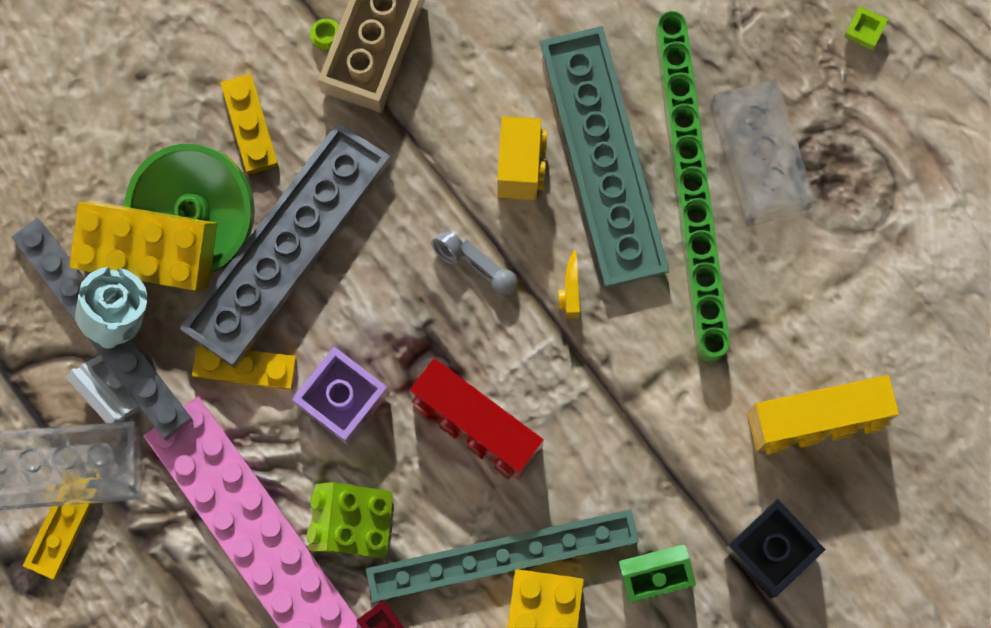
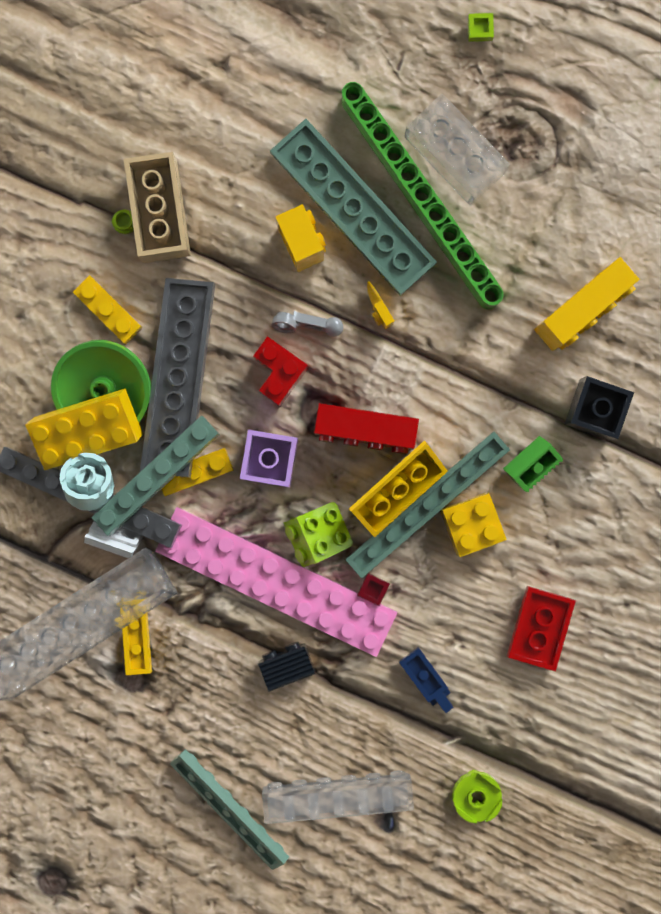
camera: 30 degrees left, 10 degrees up
none -> sand green plate [91,415,220,536]
none -> red brick [253,336,308,407]
none -> yellow slope [349,441,448,538]

